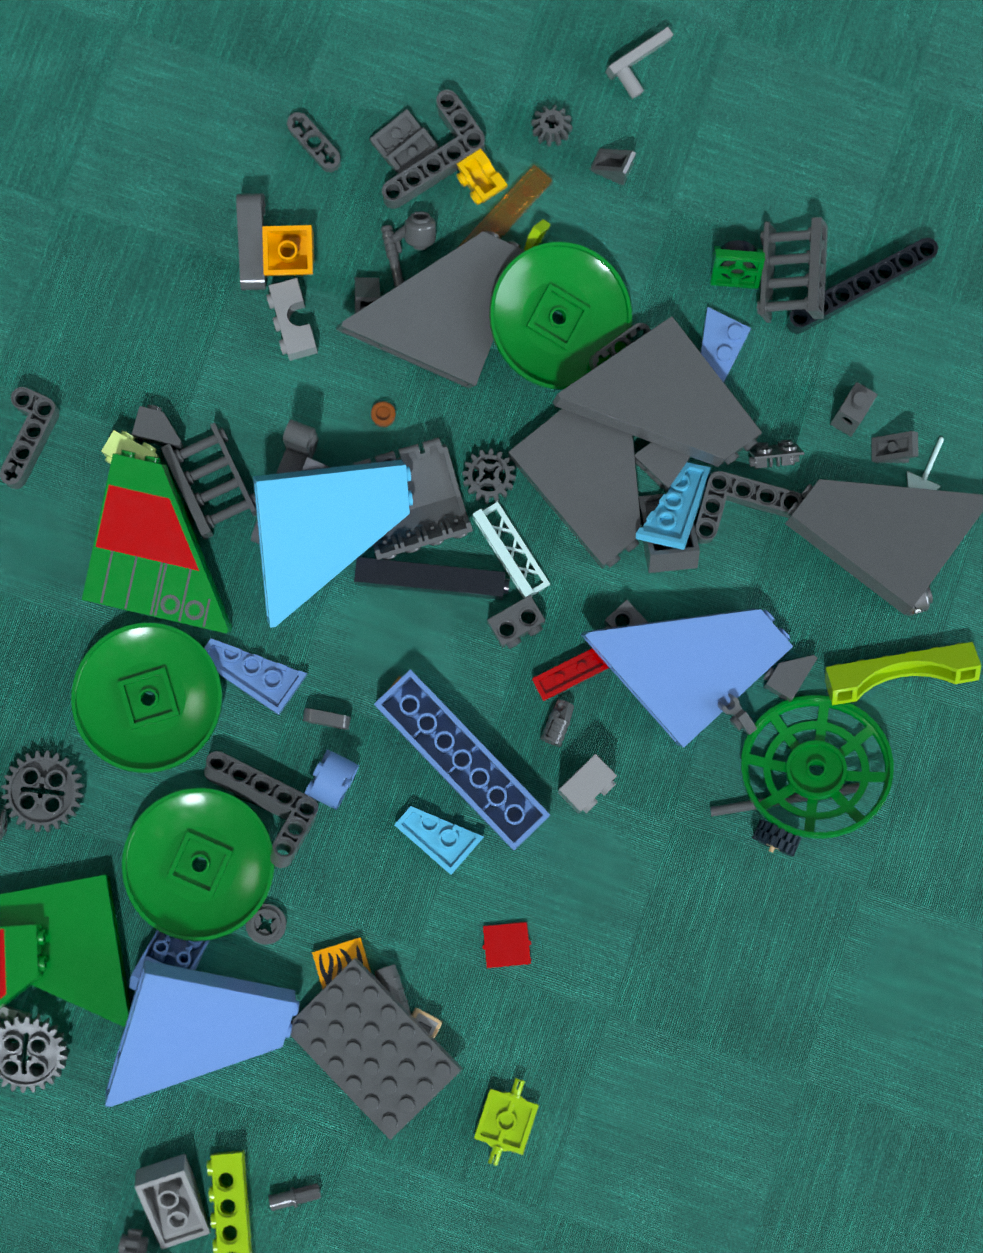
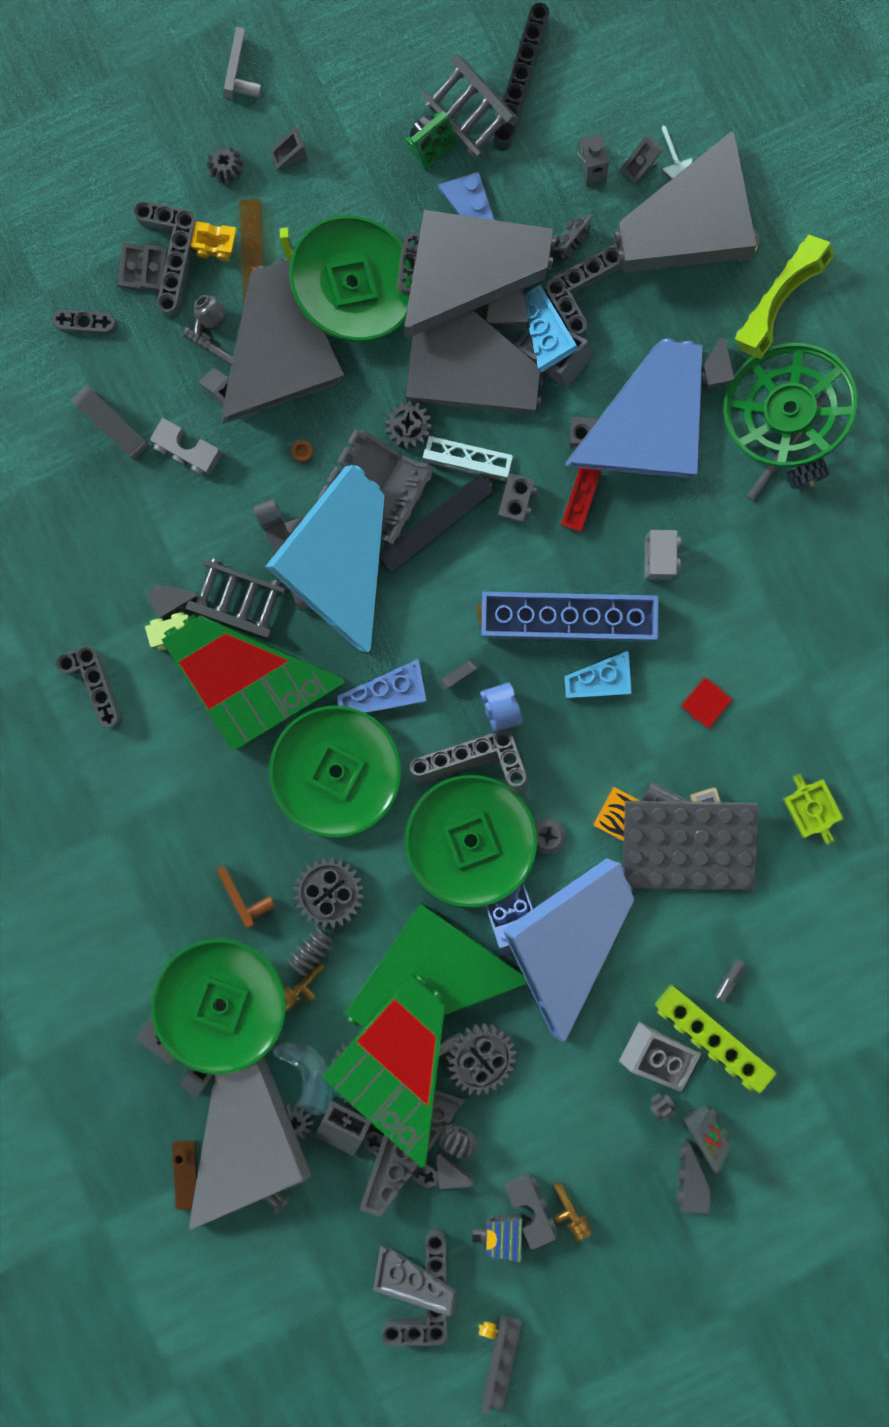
camera: 35 degrees left, 5 degrees up
light orange slope [262,225,314,276] -> none
dark grey hinge [540,700,574,747] -> none
dark grey plate [718,693,757,735] -> none

